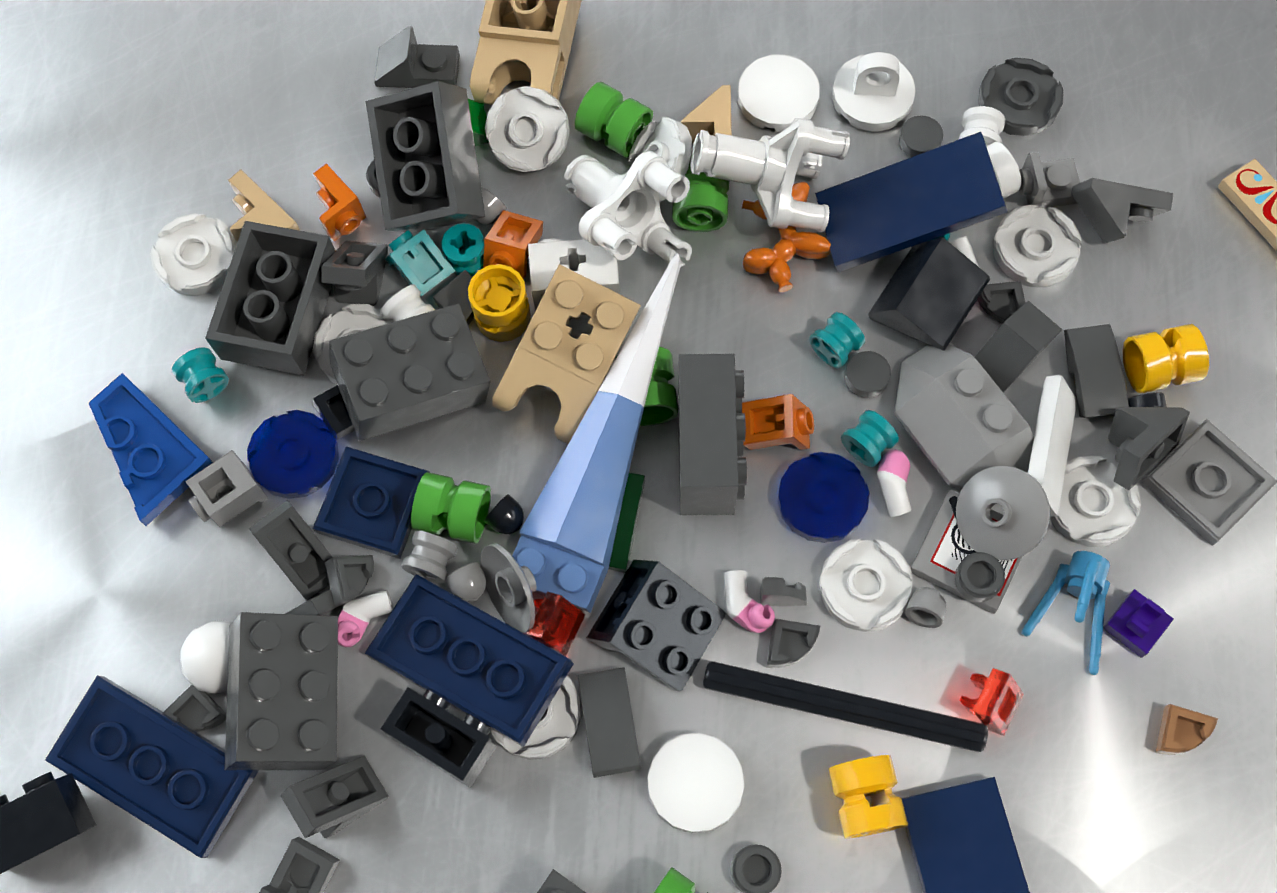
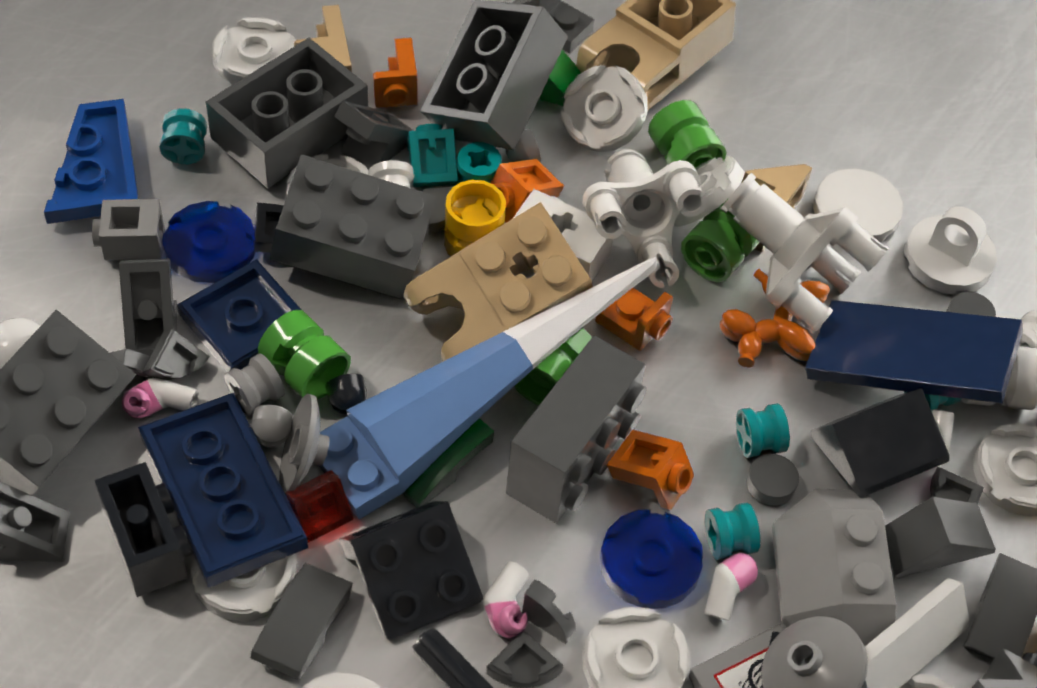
camera: 25 degrees right, 15 degrees down
none -> orange bracket [595,288,673,351]

